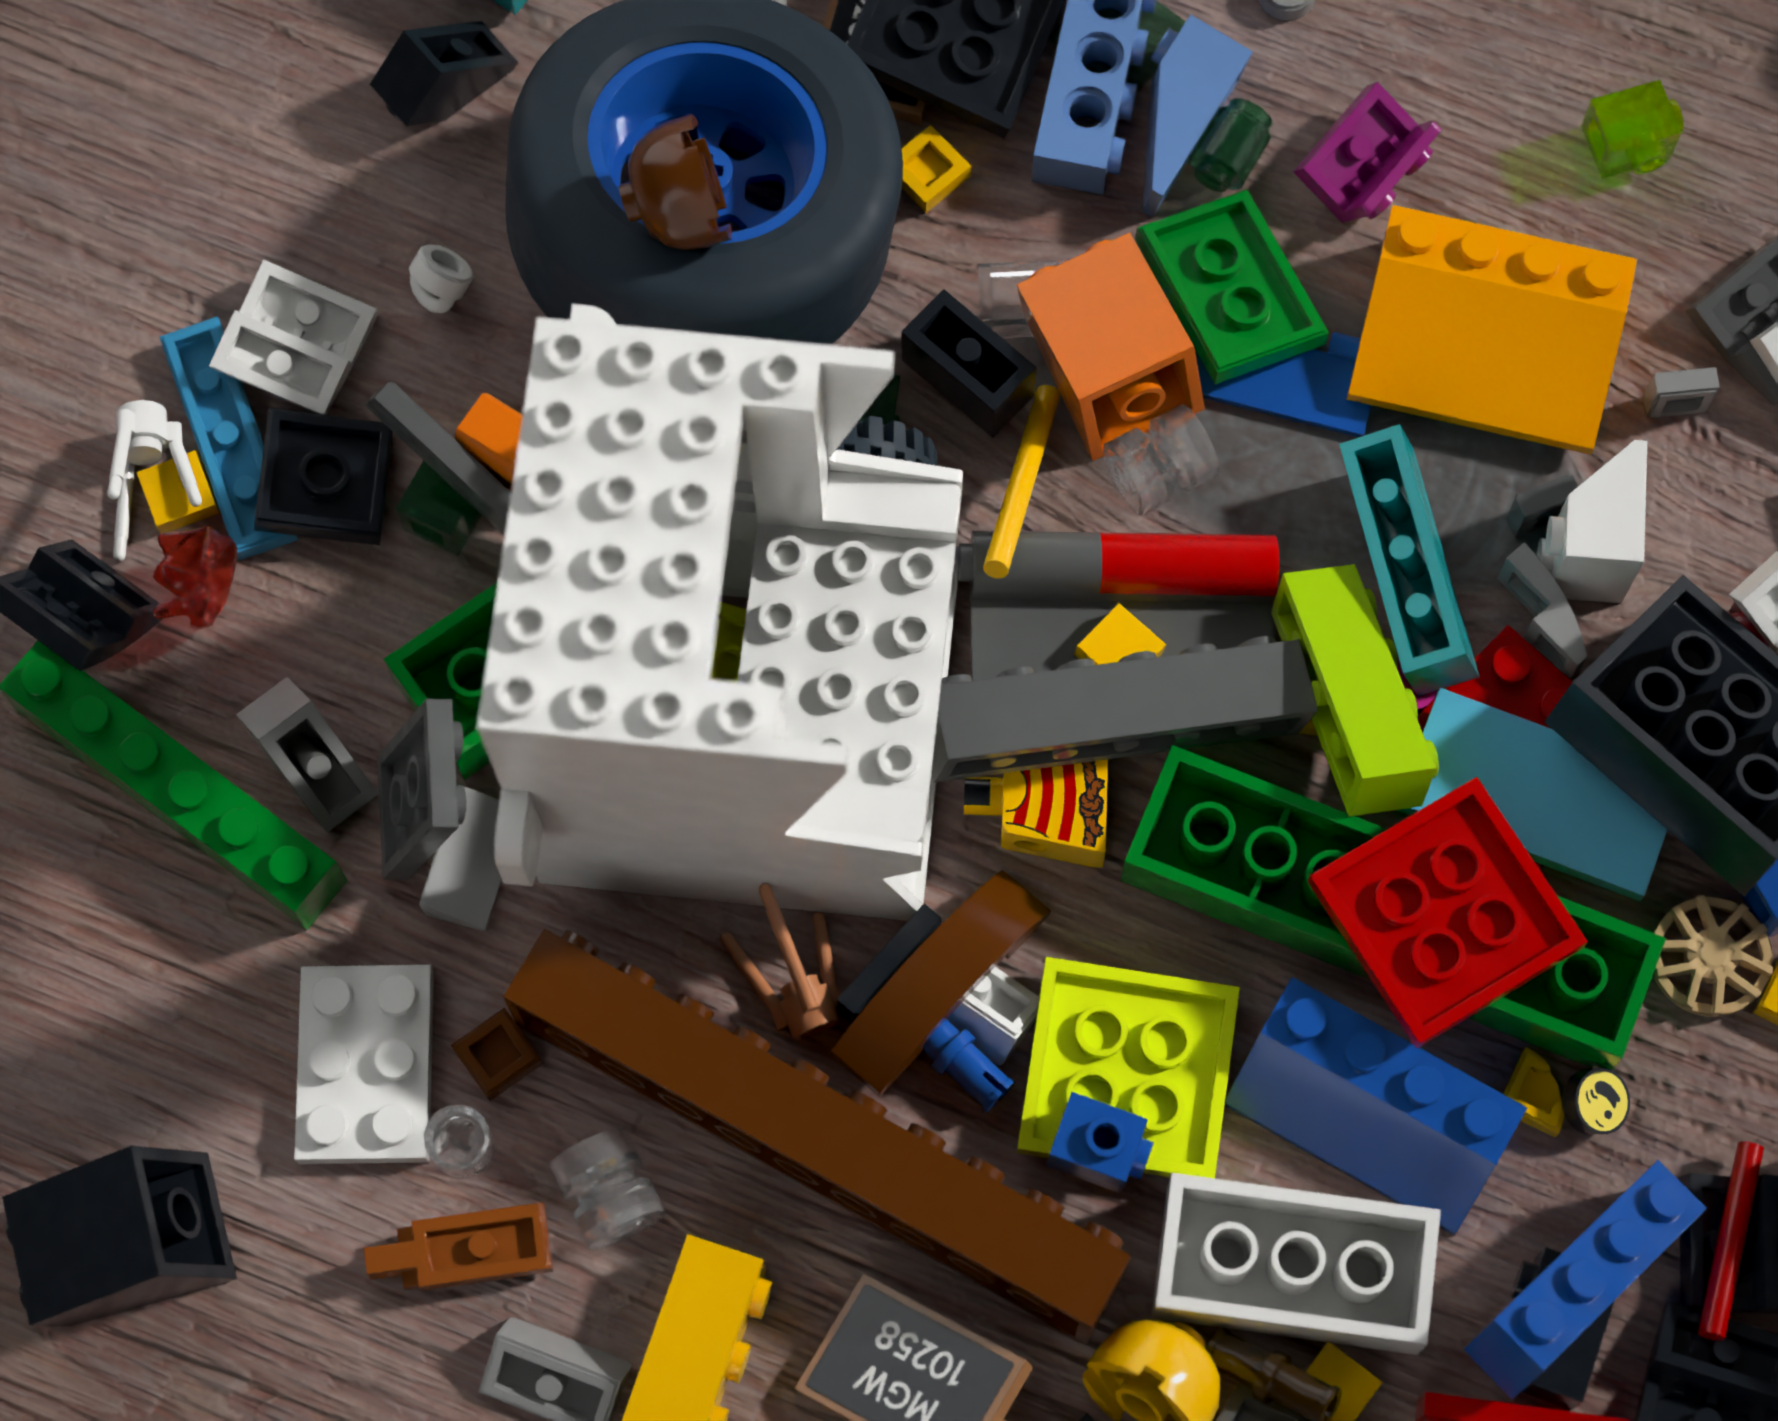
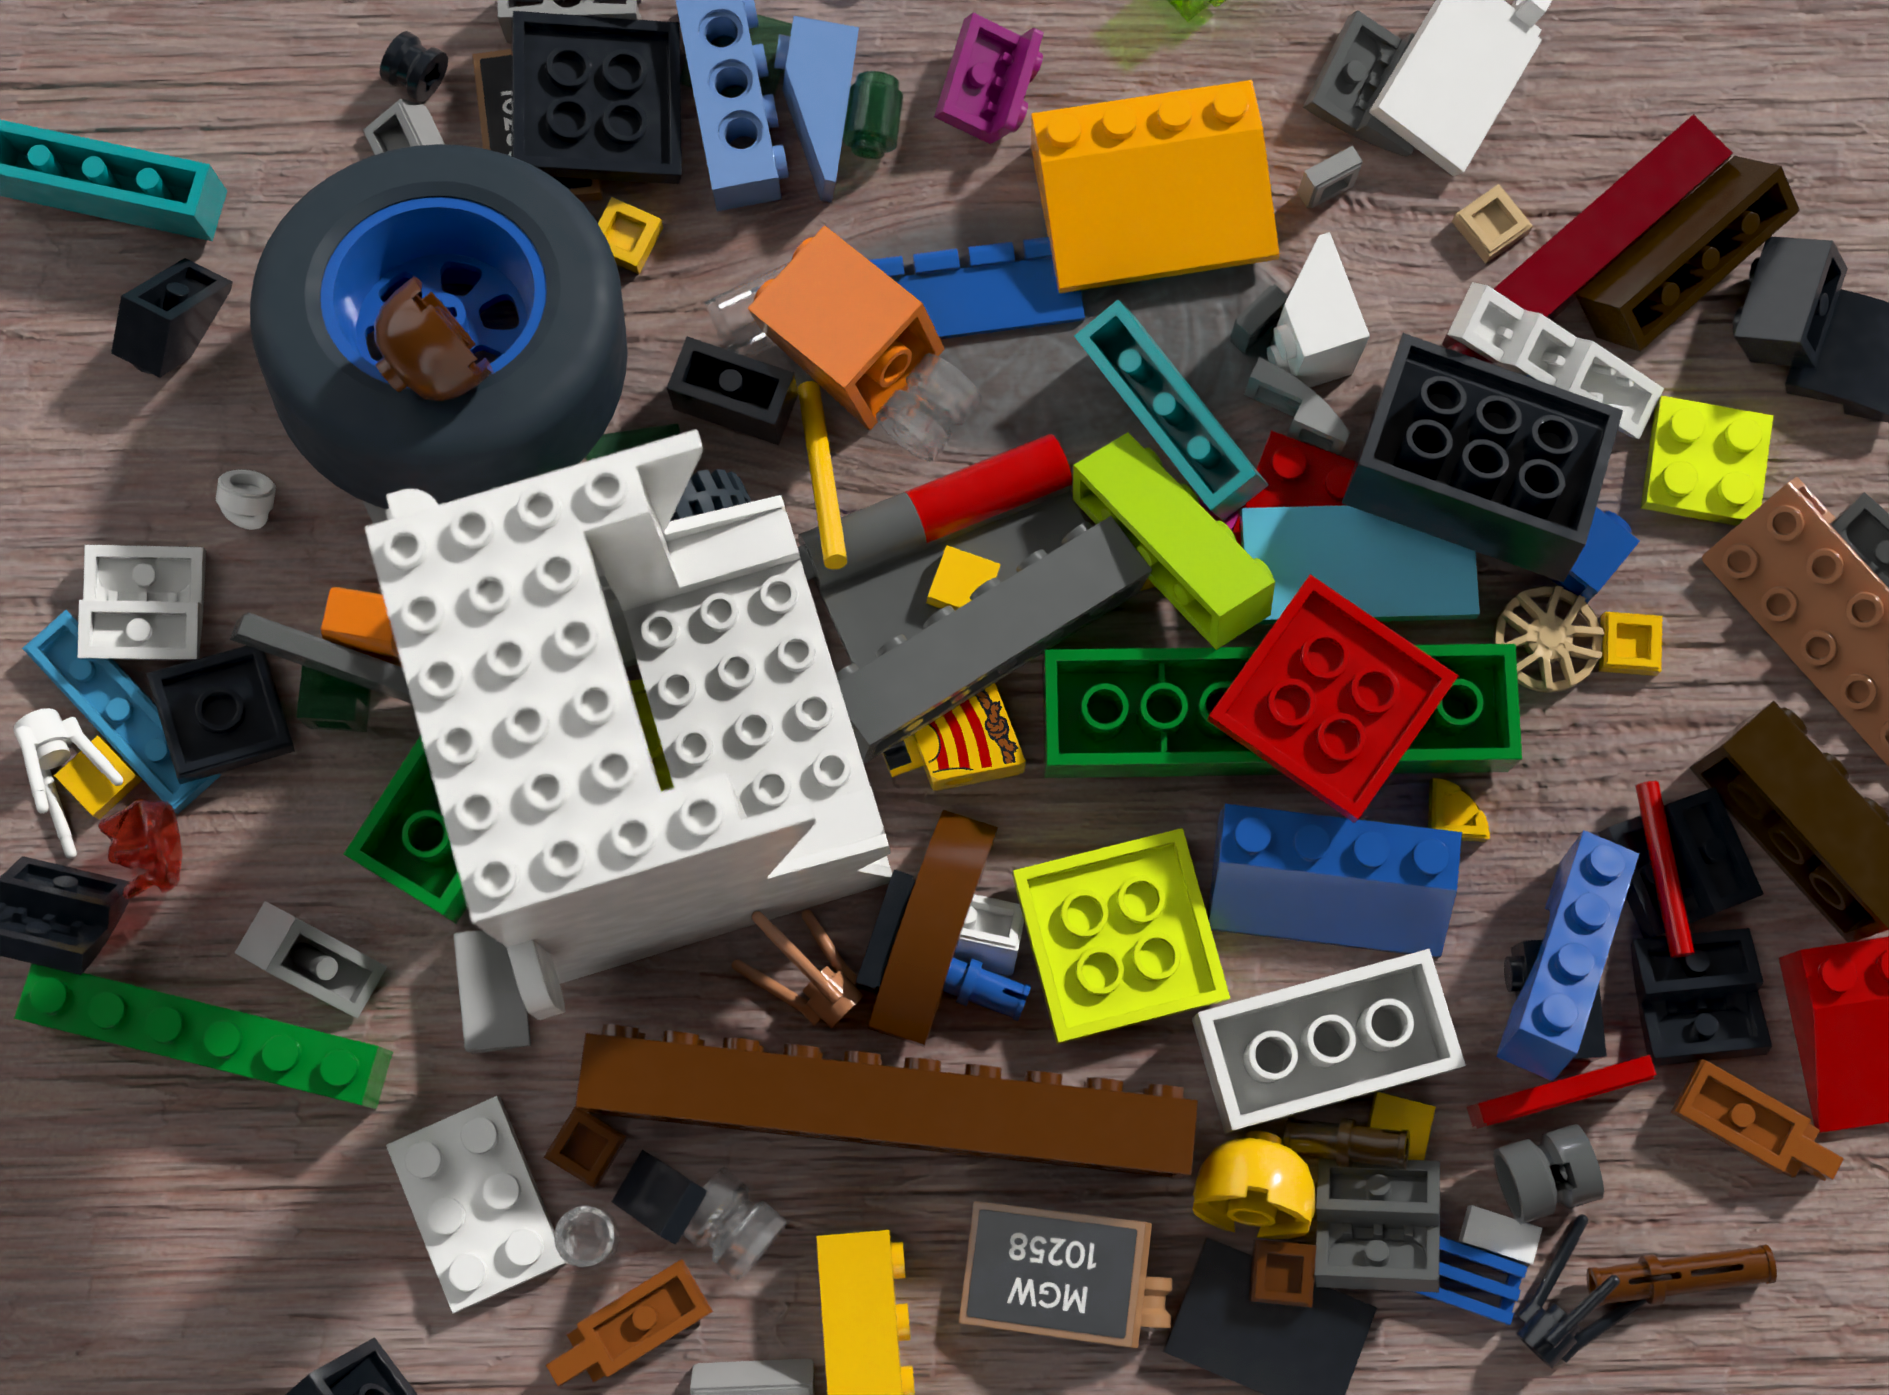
camera: 25 degrees left, 5 degrees up
dark grey plate [377,699,466,880] -> none
blue brick [1046,1092,1154,1193] -> none
green tile [1135,189,1329,384] -> none
tile [1562,1068,1630,1135] -> none
none -> black tile [611,1150,707,1245]

